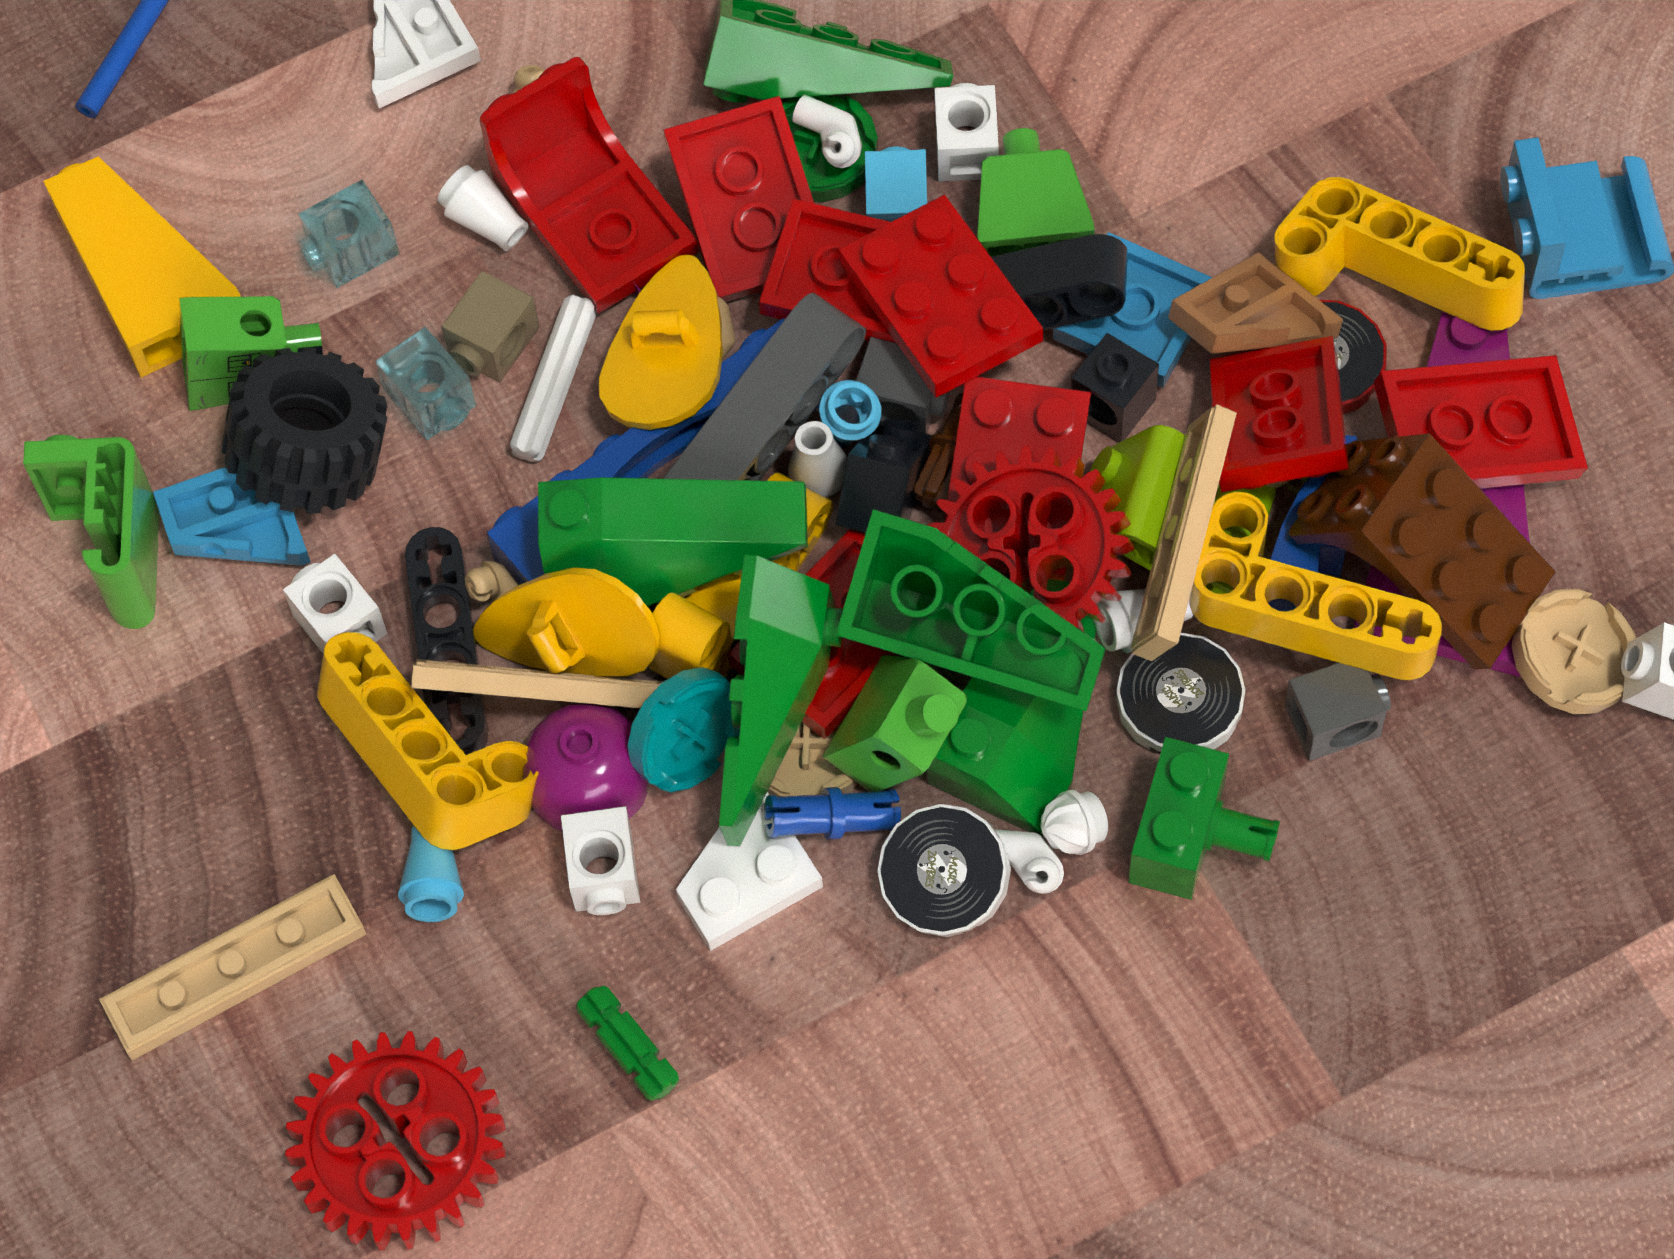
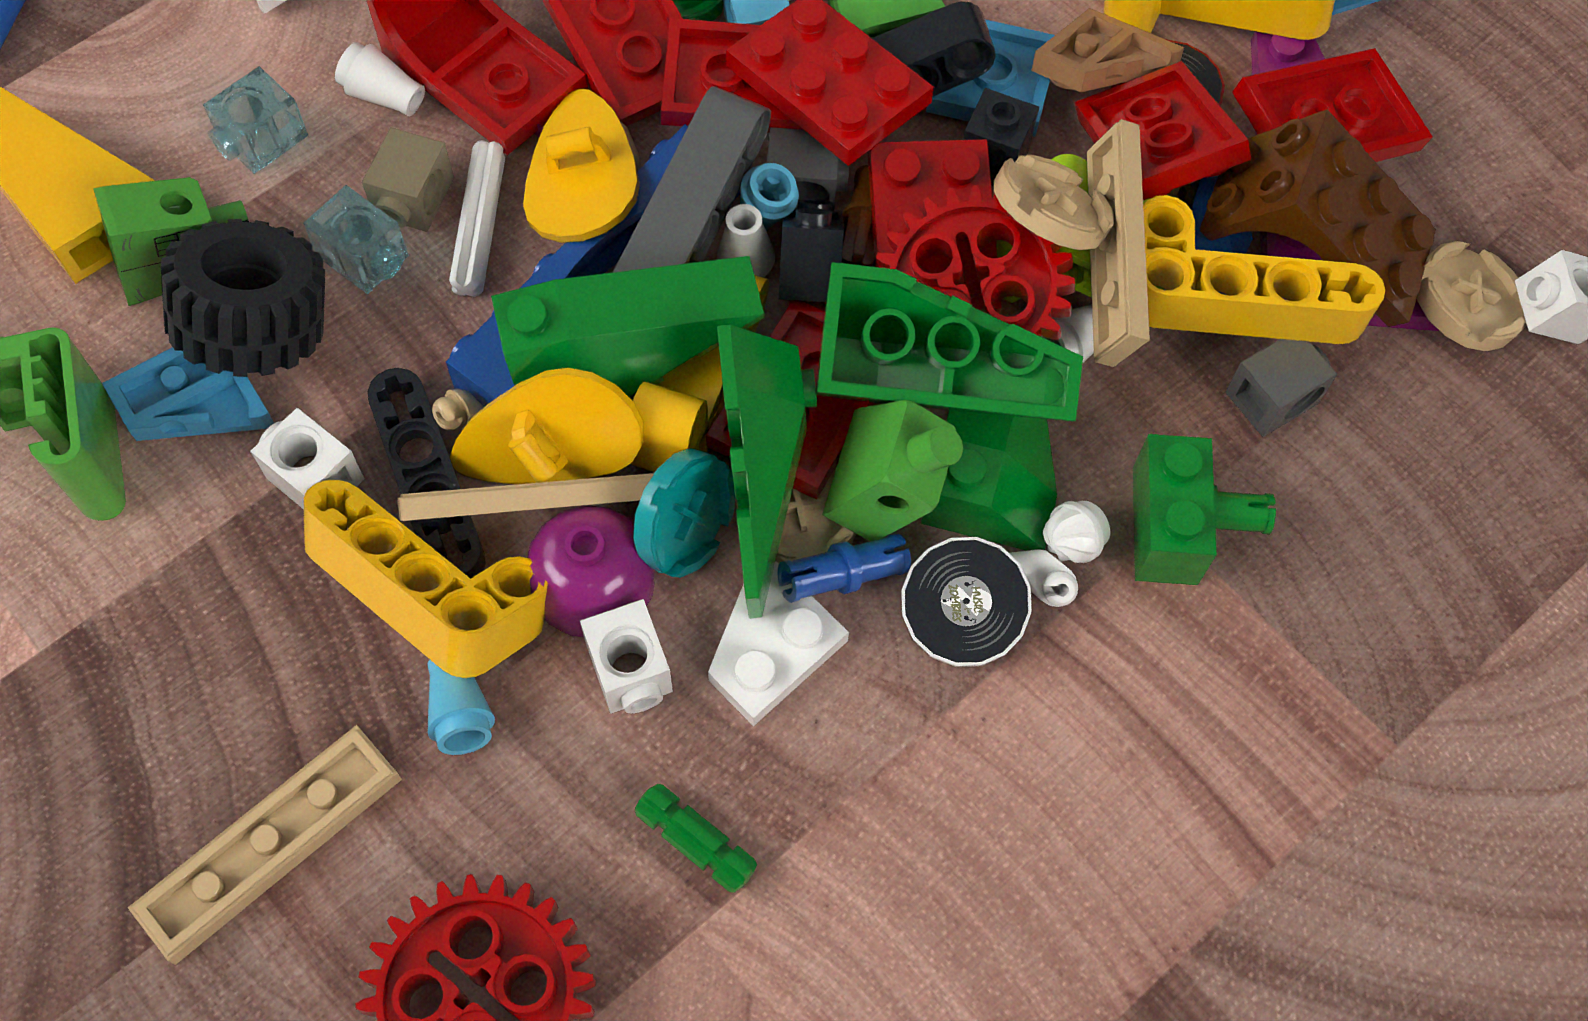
camera: 20 degrees left, 0 degrees up
black tile [1116,633,1246,751] -> none
none -> tan tile [993,155,1114,250]

